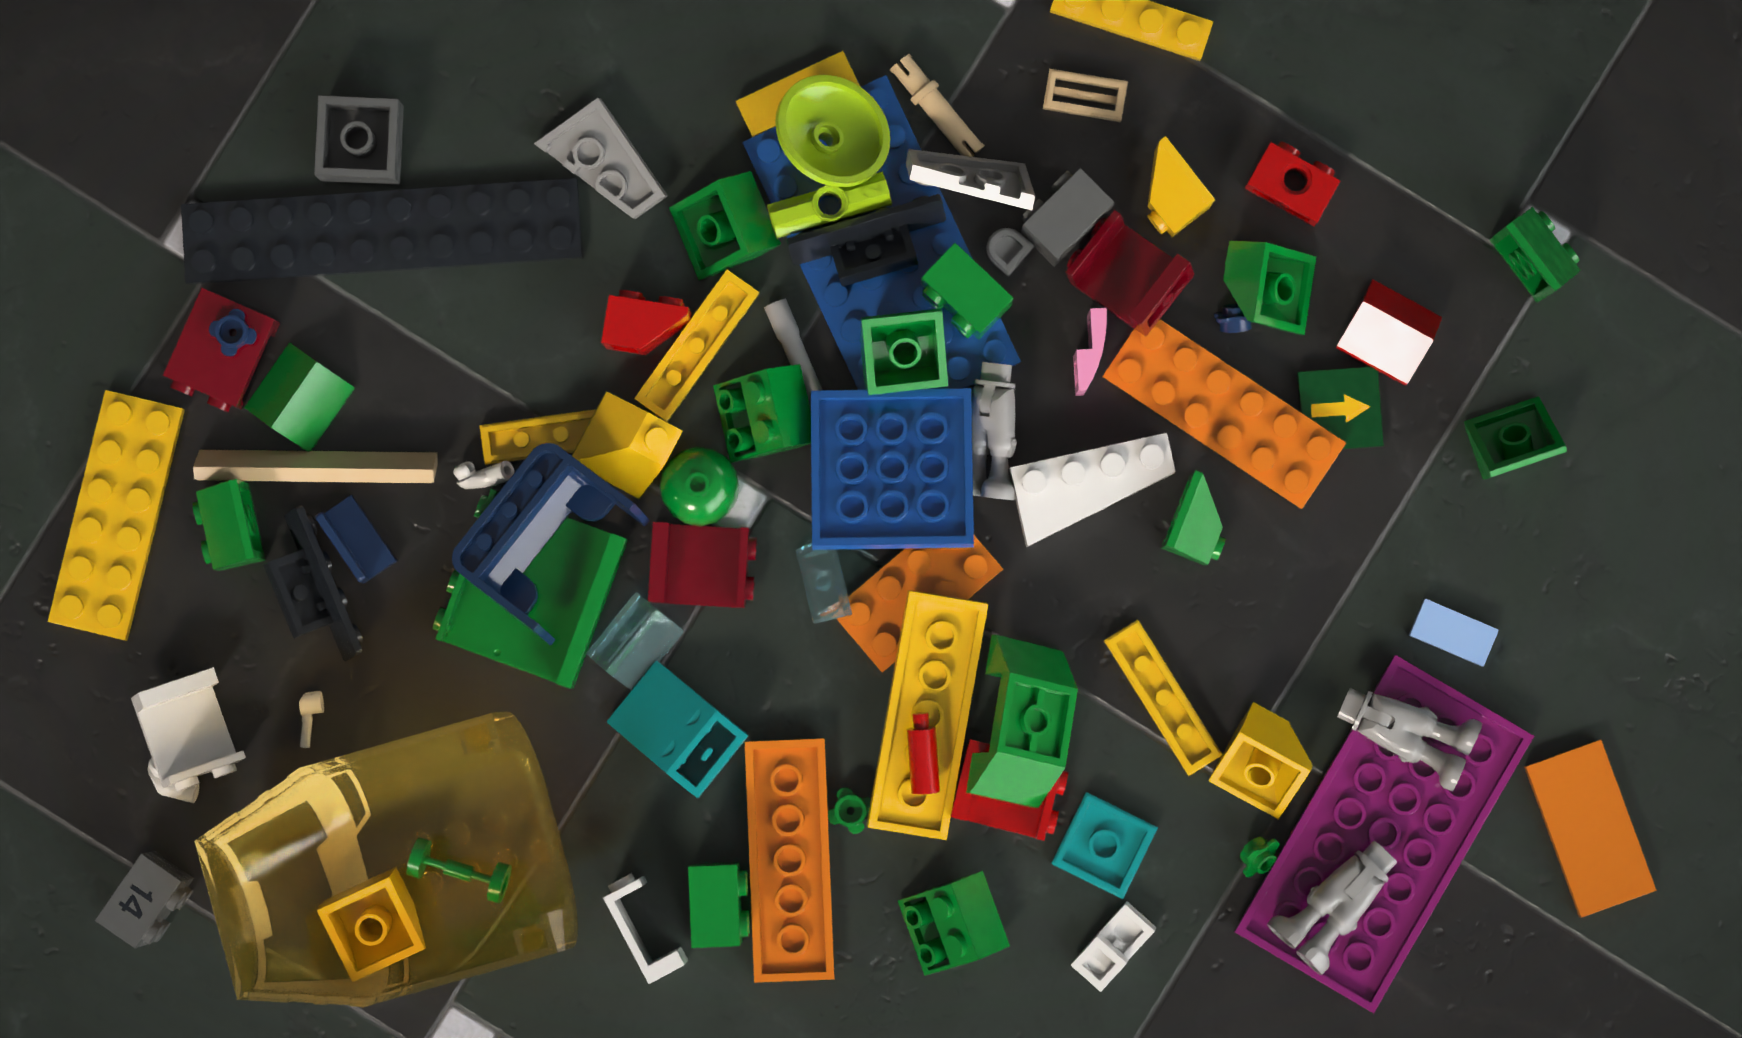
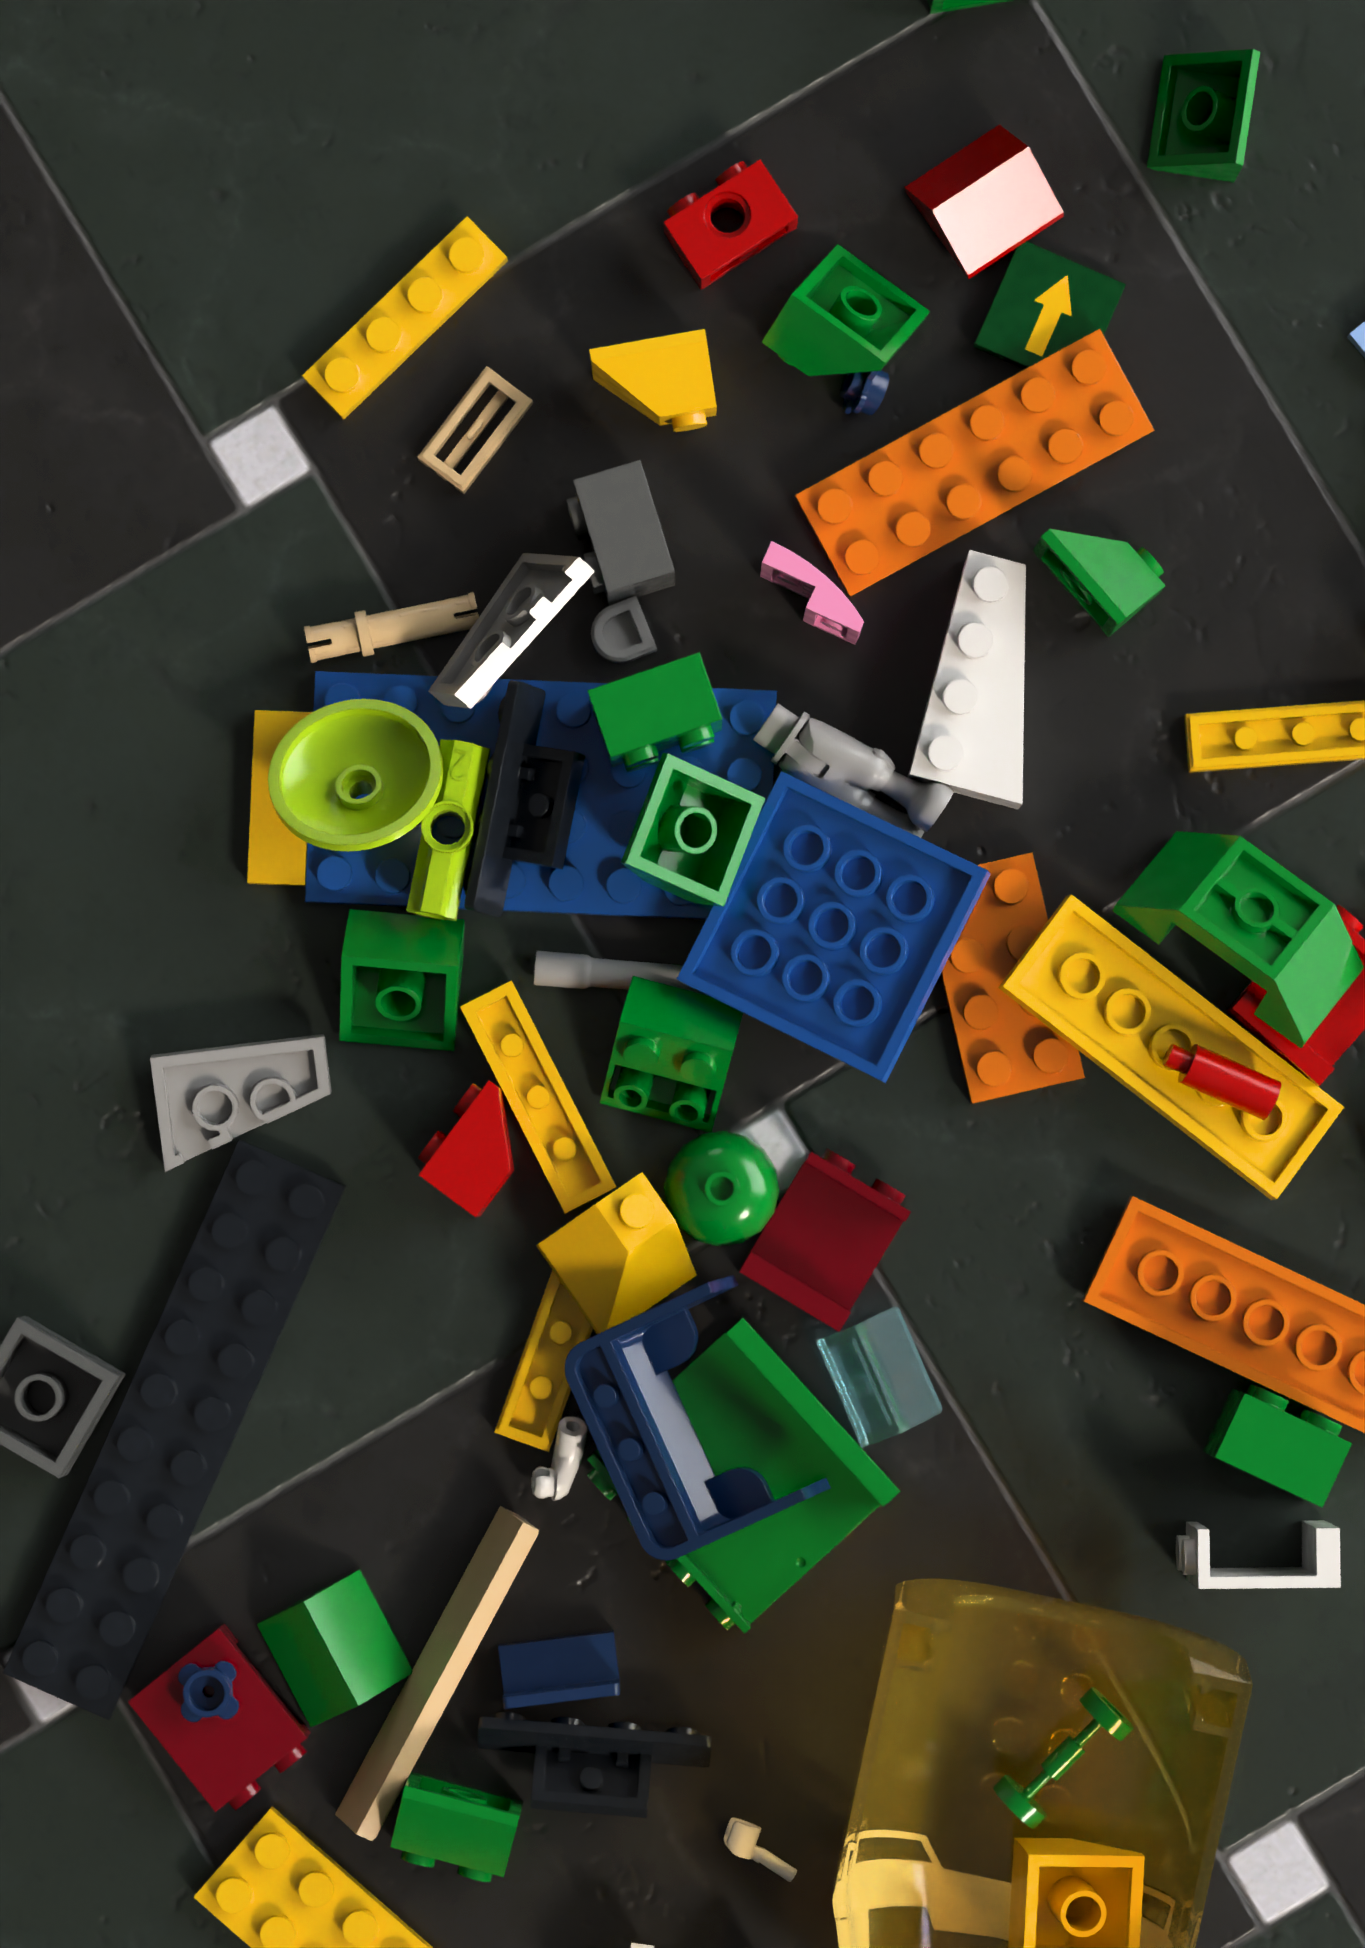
camera: 70 degrees left, 0 degrees up
teal slope [607,660,749,798] -> none
clear light blue slope [796,542,852,624] -> none
green plate [828,787,871,834] -> none
dark red panel [1066,210,1194,337] -> none

